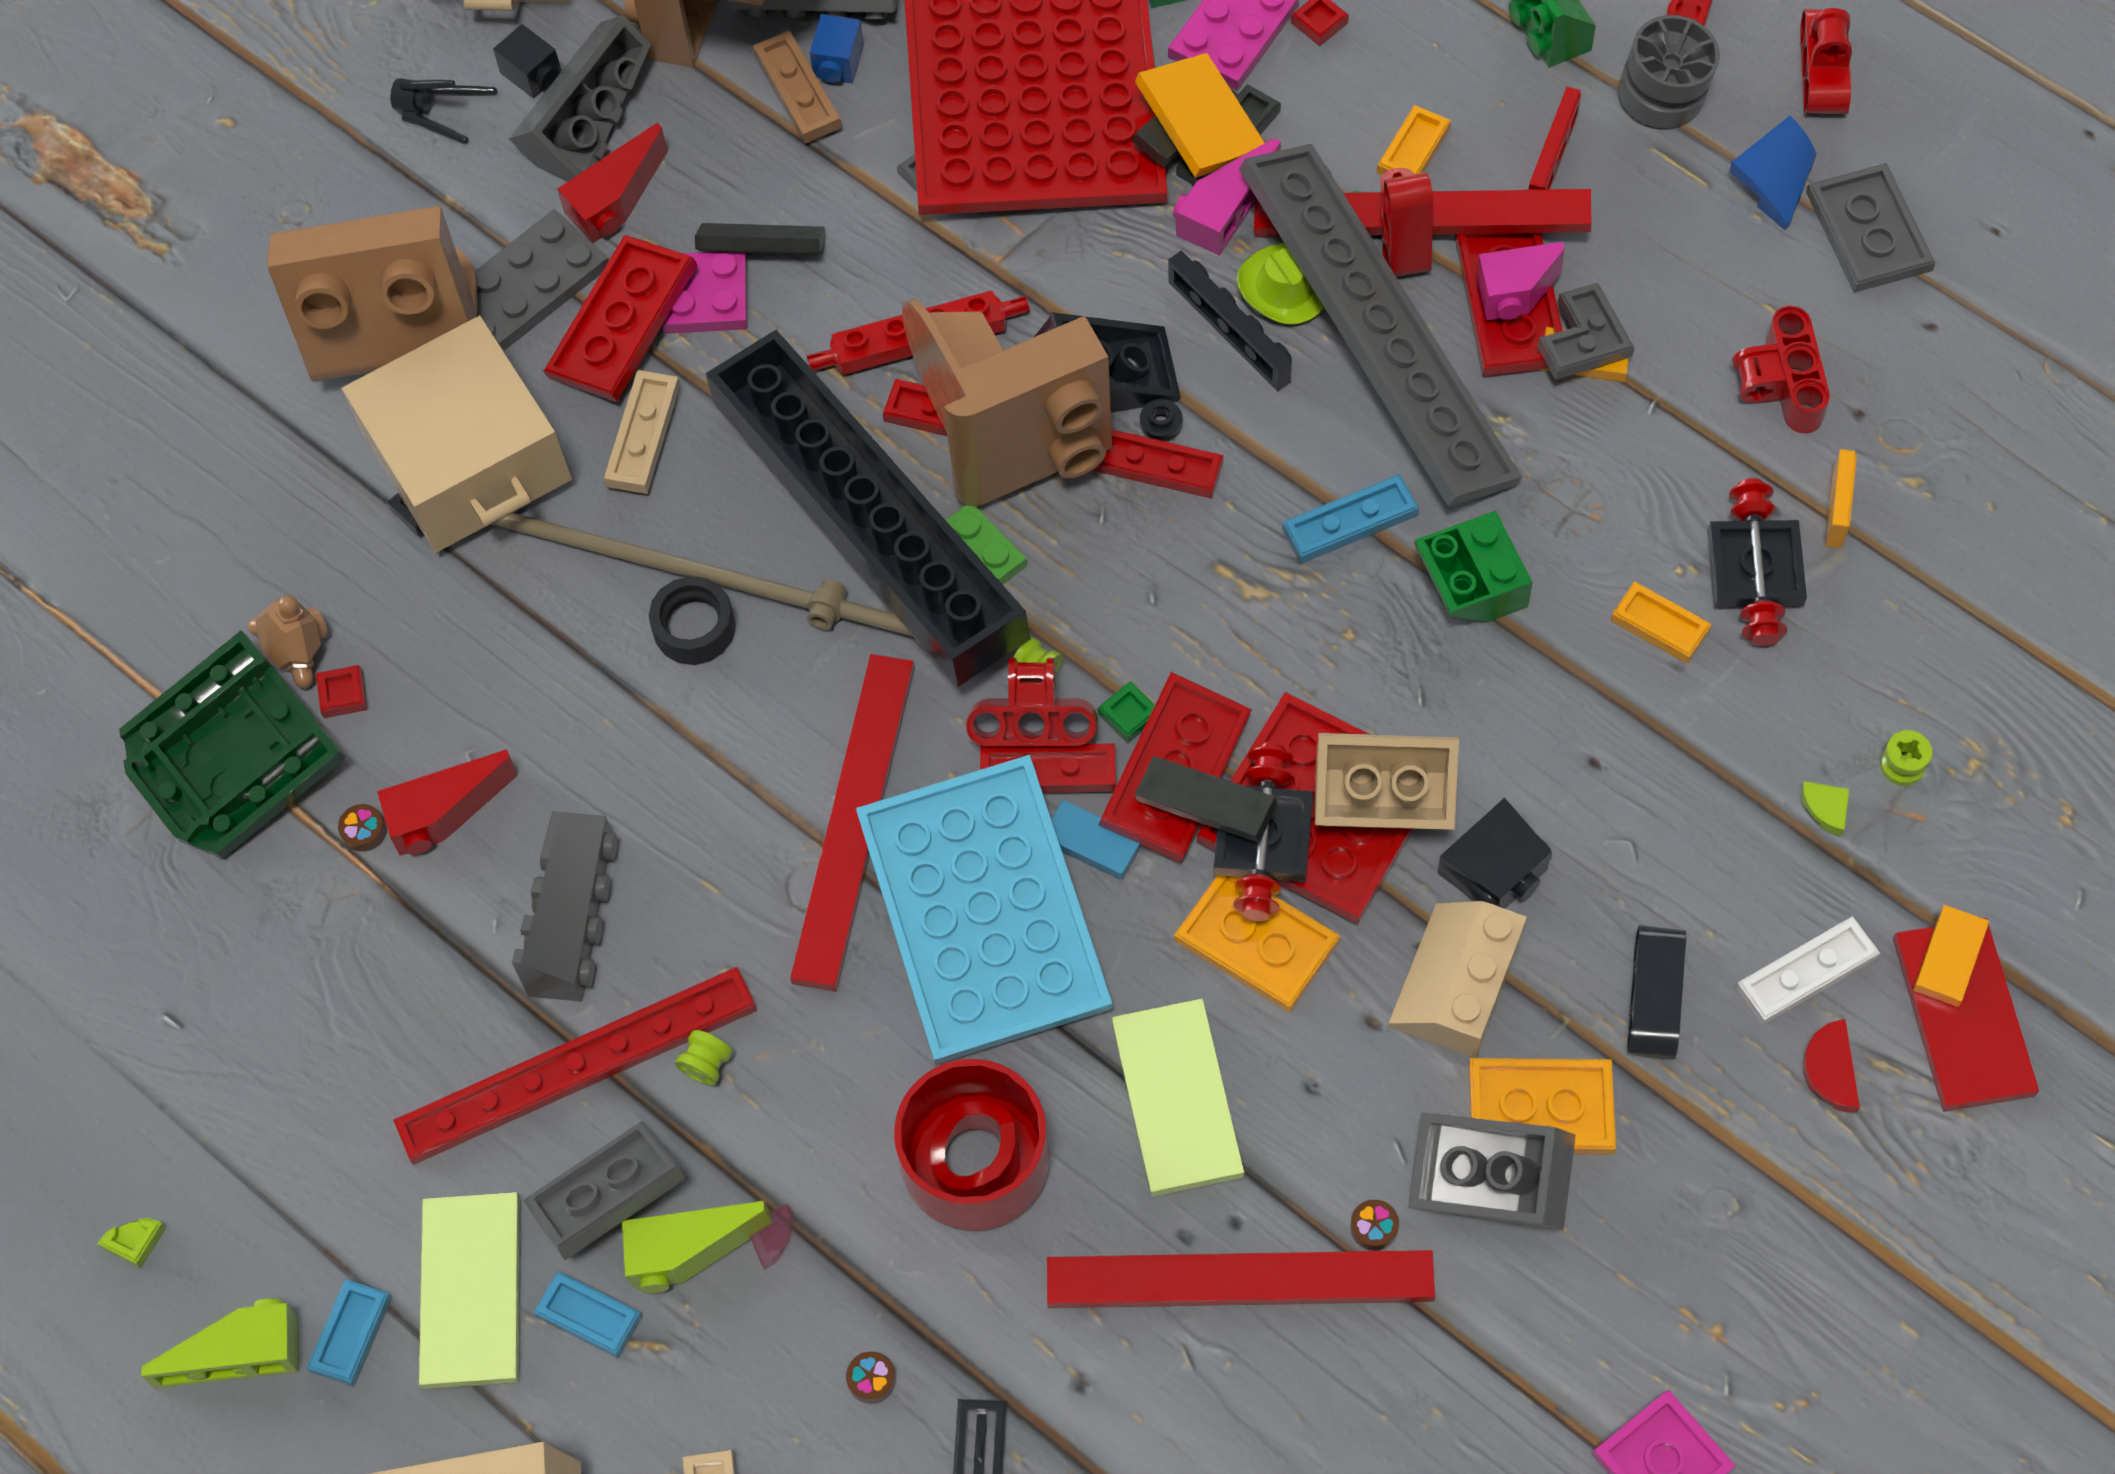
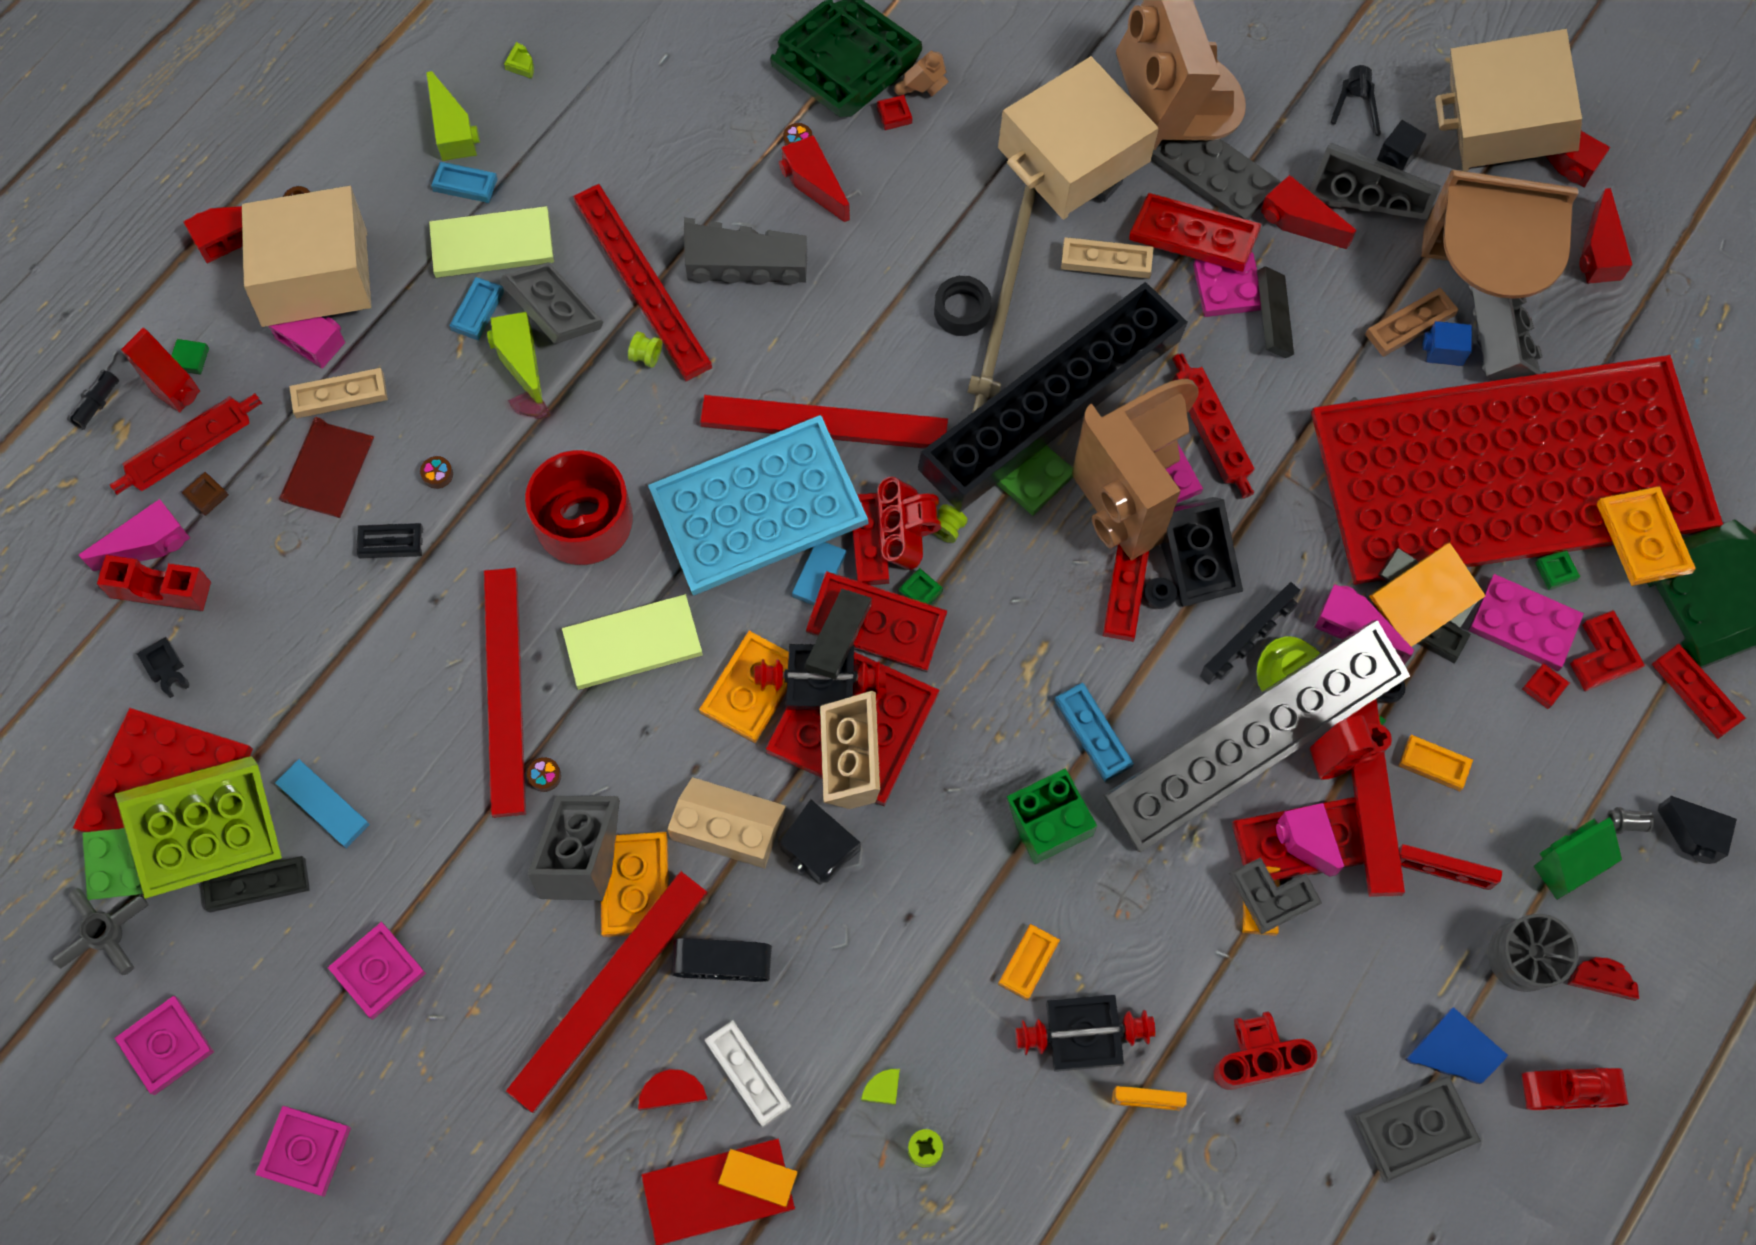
camera: 80 degrees right, 5 degrees up
none -> red tile [506,871,708,1113]

